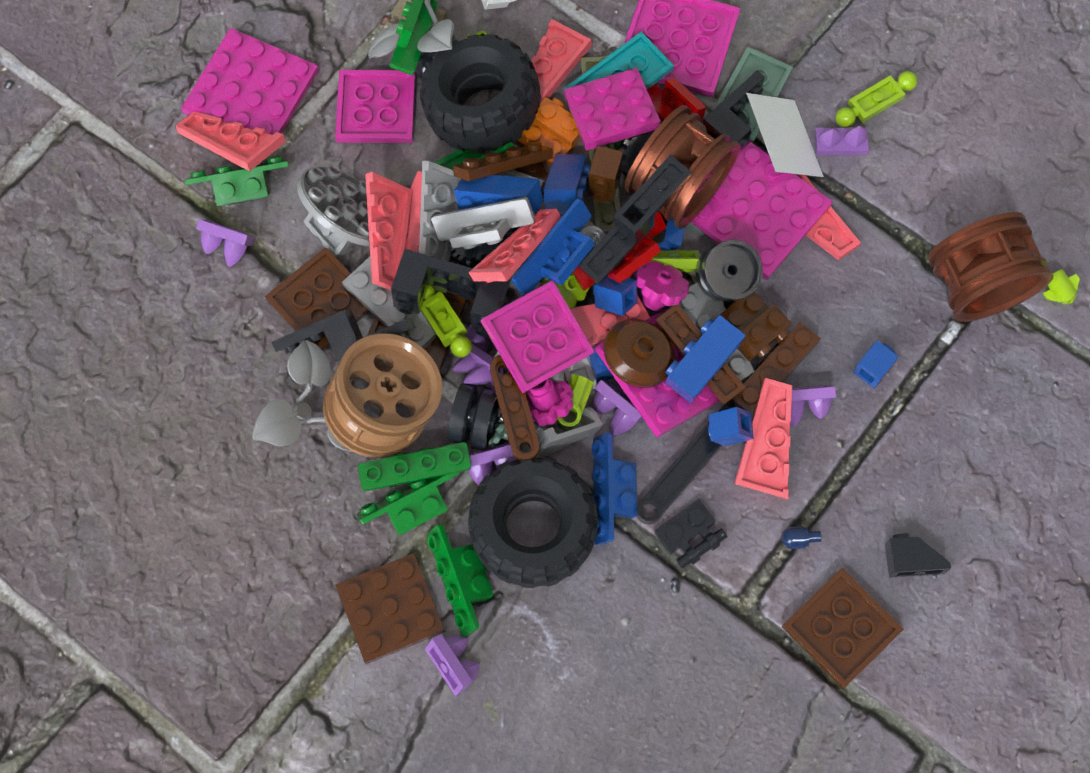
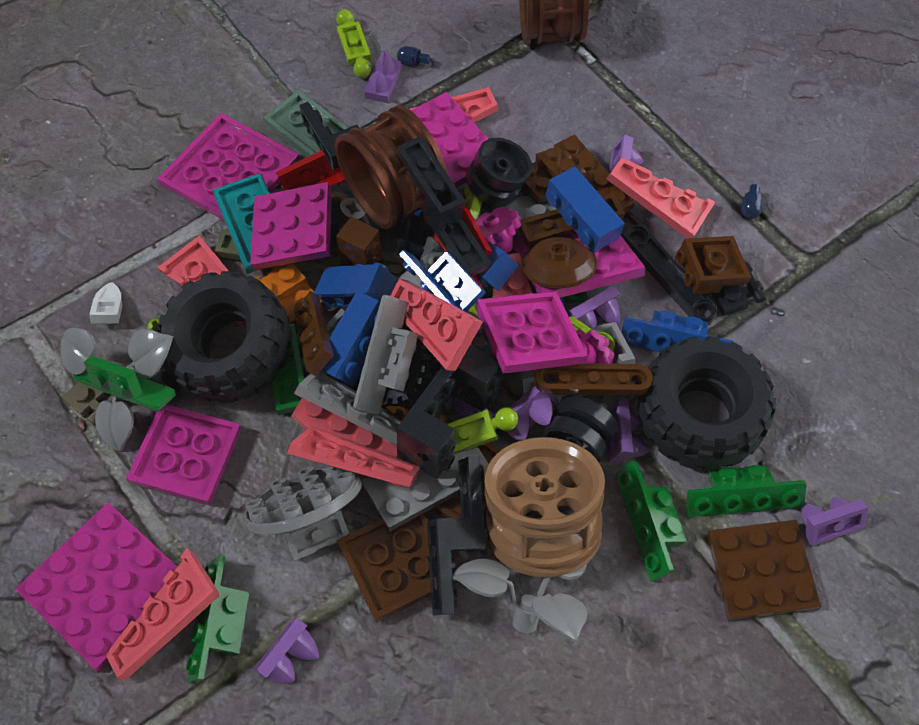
camera: 75 degrees left, 10 degrees down
green bracket [358,442,471,492] -> none
blue brick [708,407,754,446] -> none
white sticker [746,93,824,177] -> none
reddish brown plate [782,568,904,689] -> none
blue brick [853,340,899,389] -> none
black slope [885,533,951,578] -> none
none -> dark blue cylinder [397,46,430,67]
none -> reddish brown plate [676,236,751,294]

